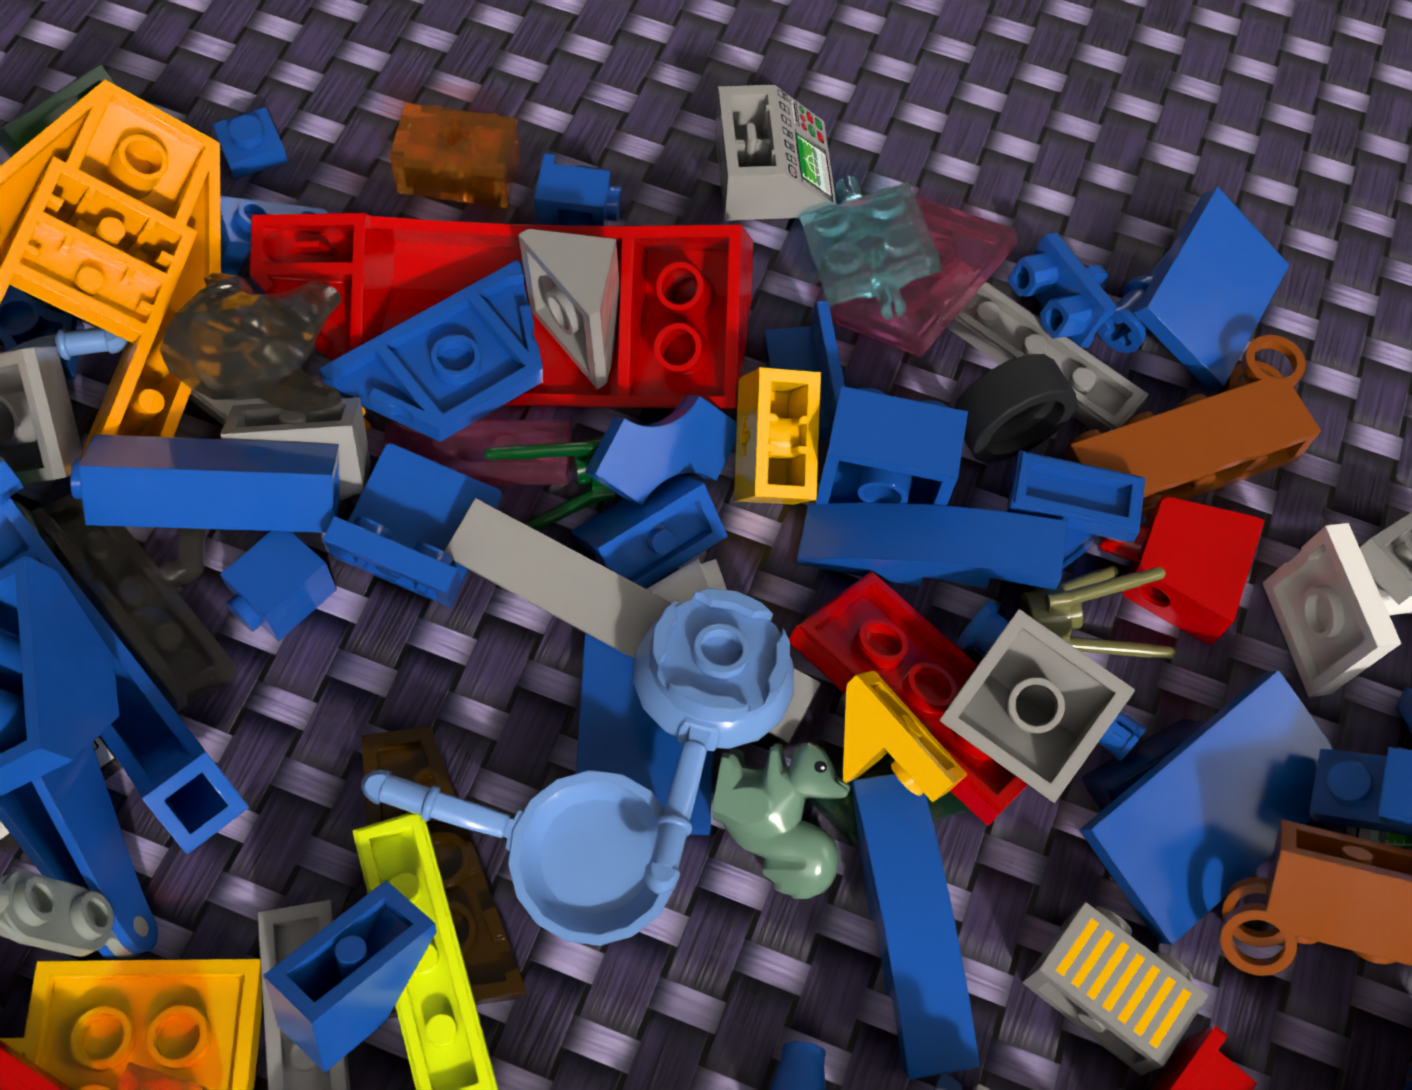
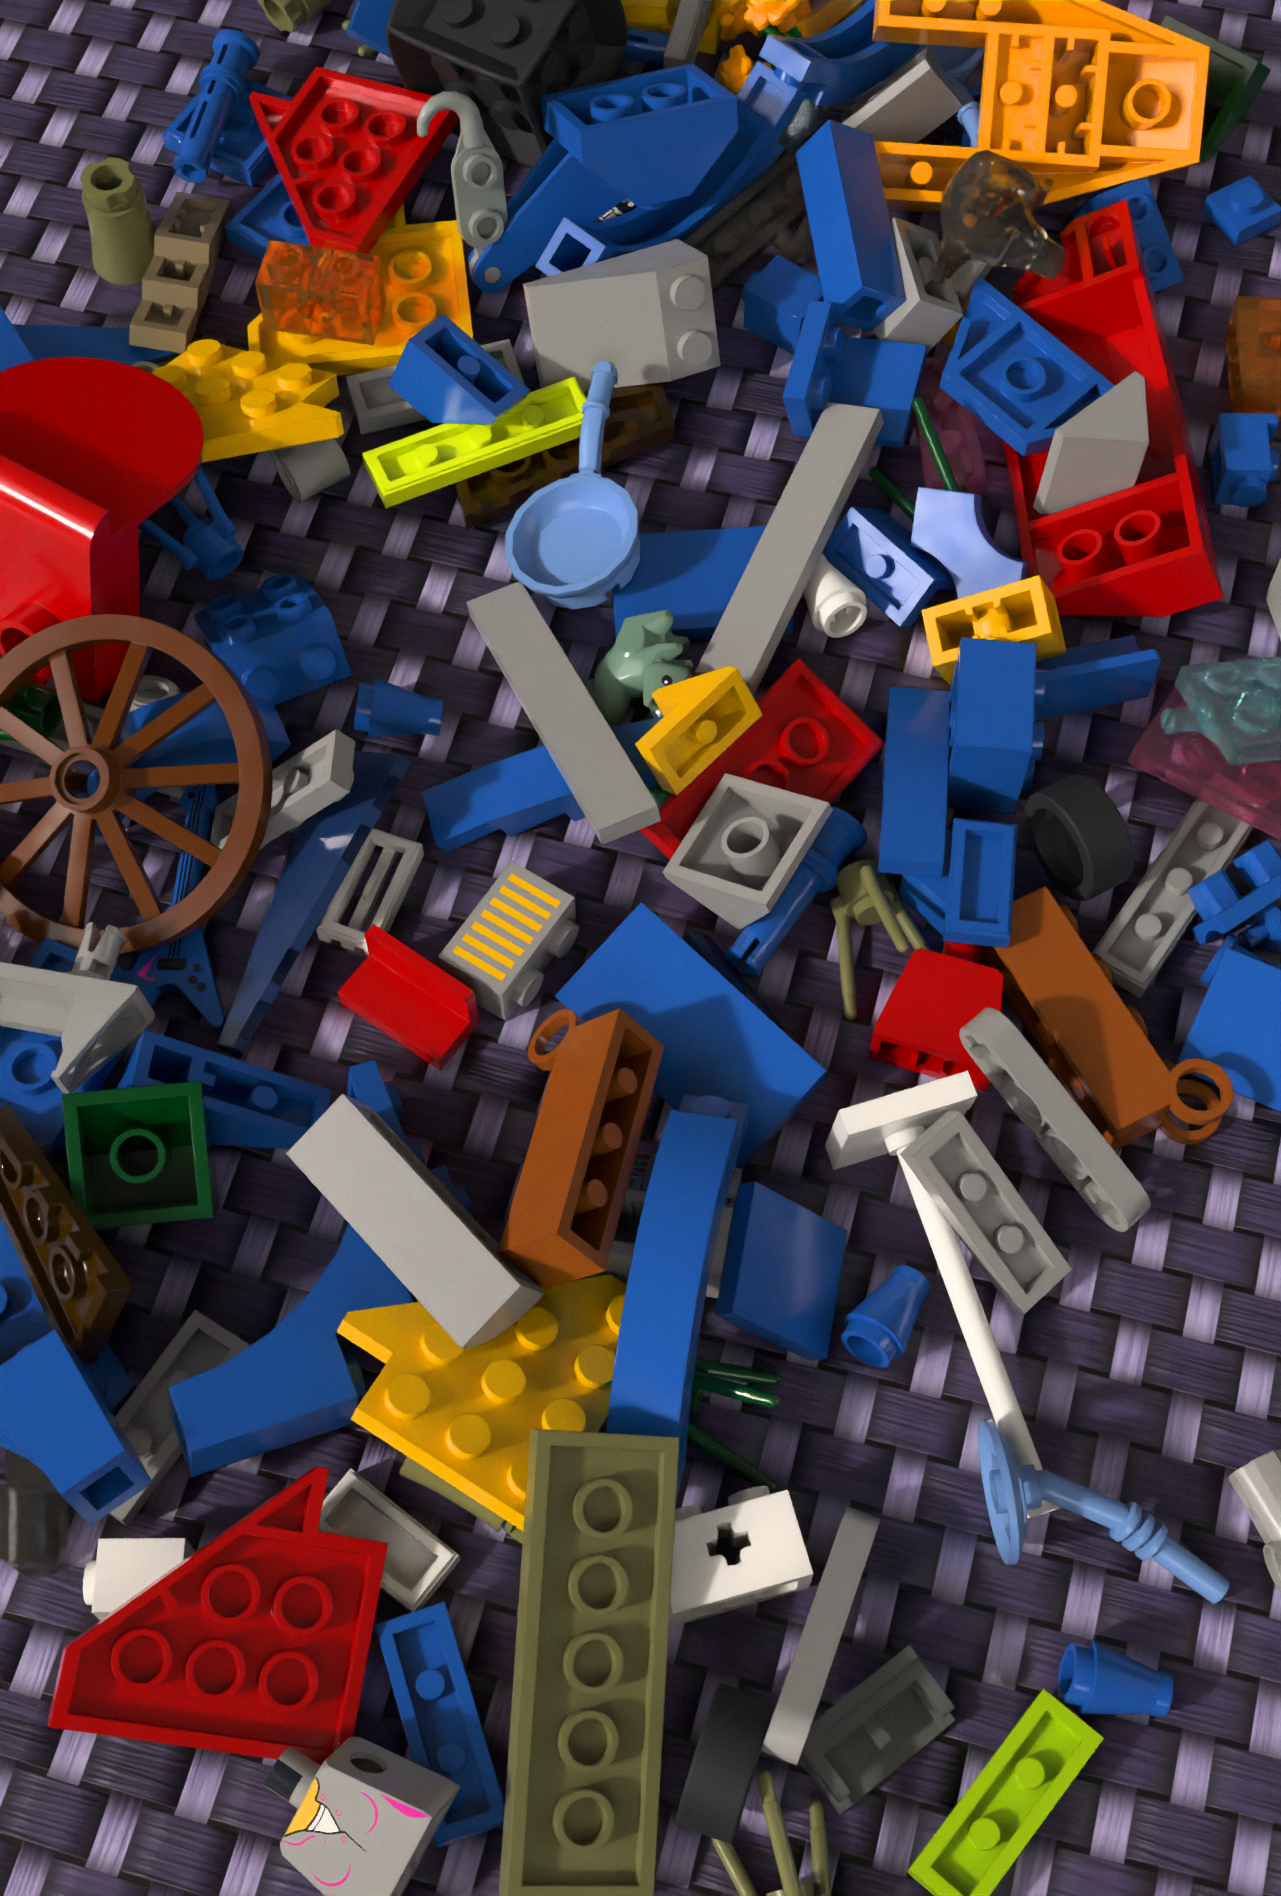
camera: 90 degrees right, 0 degrees up
medium blue piece [633,588,794,894] -> none
none -> light grey tile [467,581,661,845]
none -> light grey slope [523,239,721,392]
none -> light grey beam [959,1007,1151,1232]

